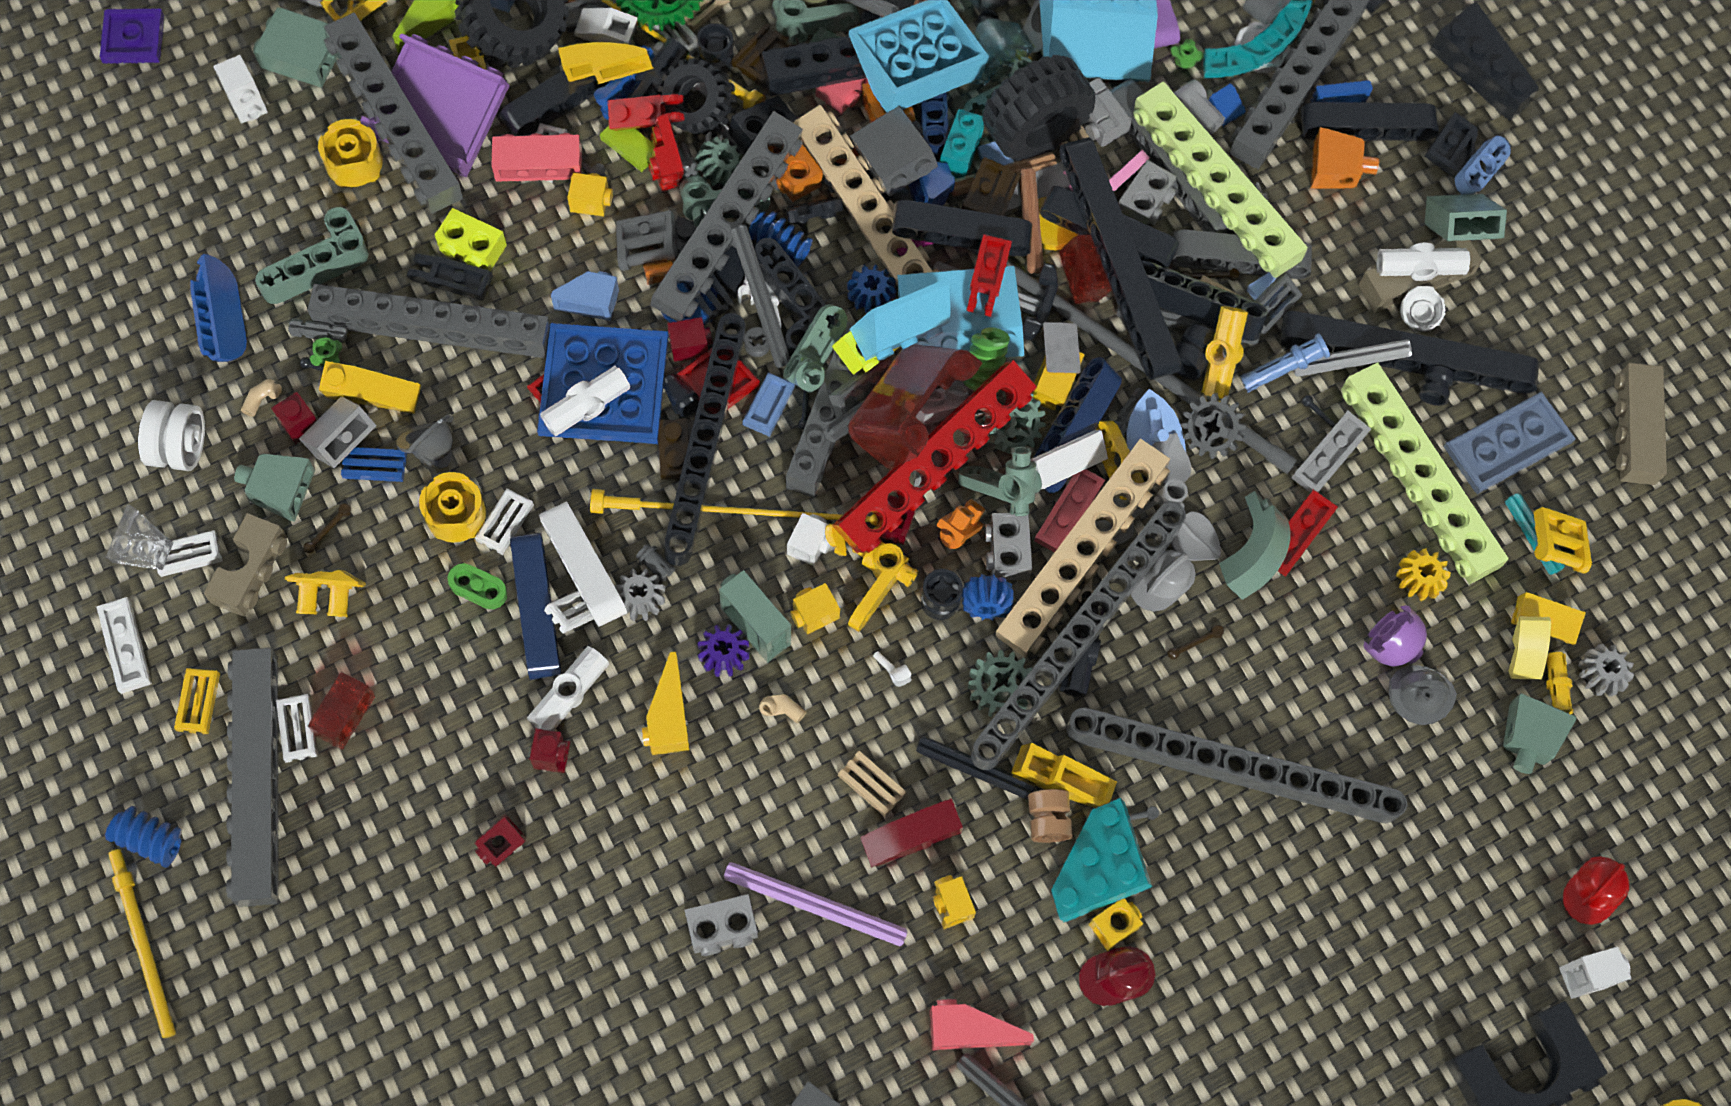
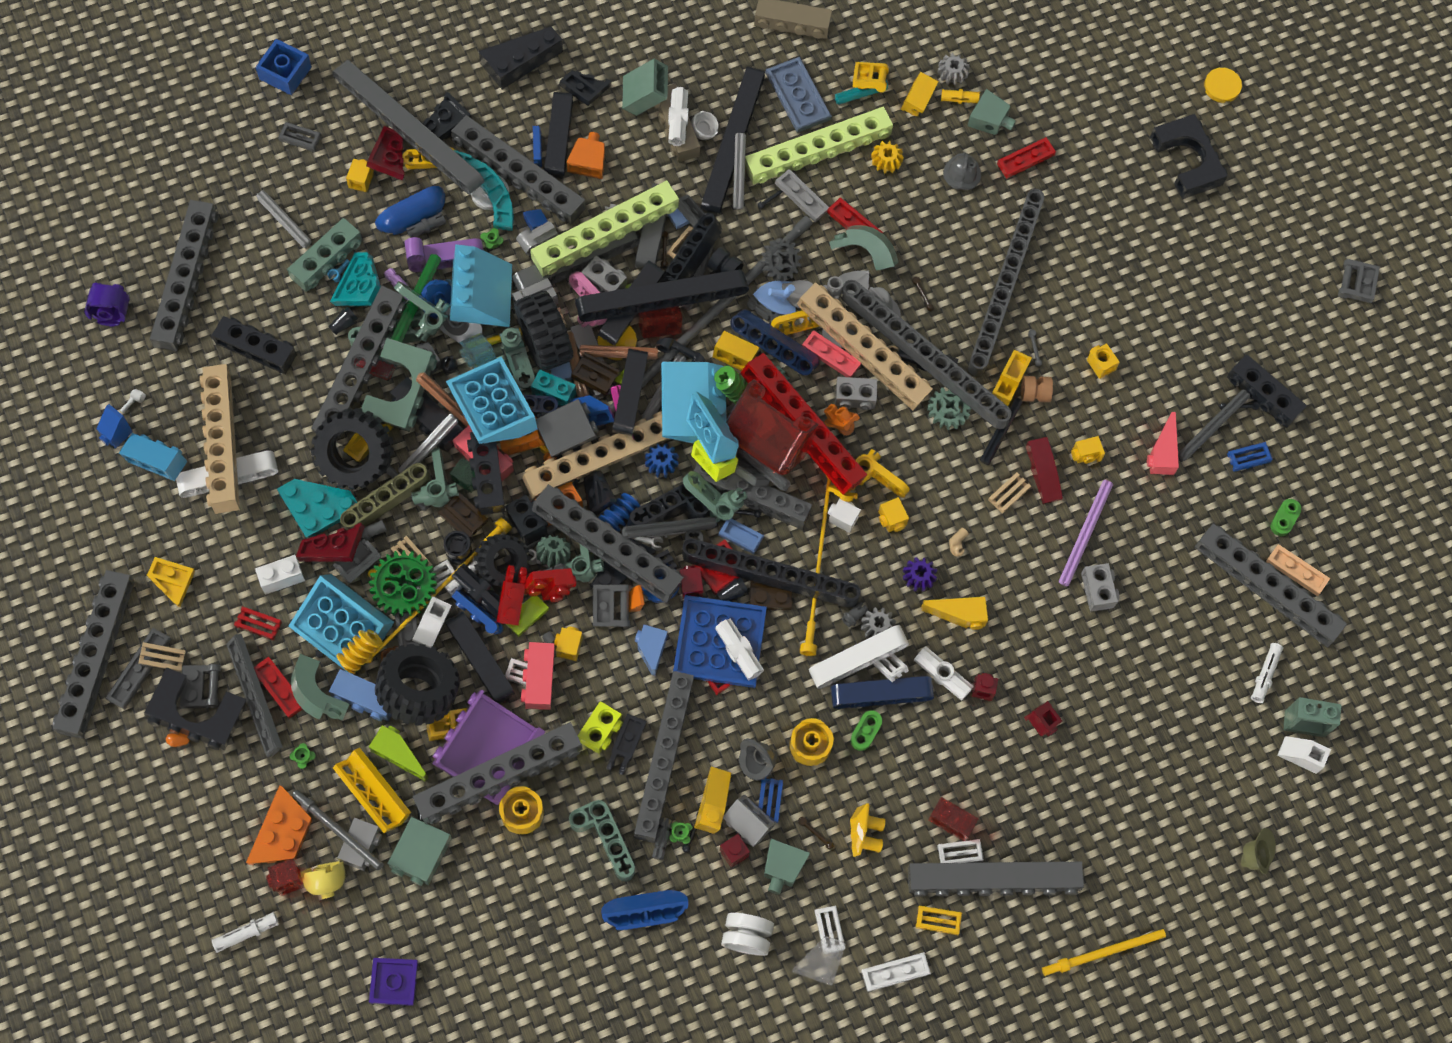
camera: 85 degrees left, 0 degrees up
blue piece [105,806,182,868] -> none
dark tan arch [203,513,287,617] -> none
white brick [213,55,268,124] -> none
tan arm [241,379,282,417] -> none
white tile [475,488,534,555] -> none
yellow slope [558,42,653,84] -> none
sand green window [719,570,791,663] -> none
white hand [873,651,912,687] -> none
black wheel [920,569,963,620] -> none
sand green piece [958,447,1042,516] -> none
blue gear [962,574,1014,621] -> none
red hinge [966,234,1012,317] -> none
white tile [1030,430,1108,489] -> none
flat silver sticker [1043,322,1081,373] -> none
teal plate [1051,798,1152,923] -> none
dark red piece [1079,946,1155,1006] -> none
yellow piece [1202,306,1248,399] -> none
medium blue pin [1240,333,1331,393] -> none
medium lavender cylinder [1363,605,1427,666] -> none
black wheel [1419,366,1455,406] -> none
medium blue beam [1455,136,1511,195] -> none
light yellow slope [1508,616,1551,680] -> none
white brick [1559,947,1631,999] -> none
red piece [1563,856,1629,925] -> none
none -> red plate [997,137,1056,179]

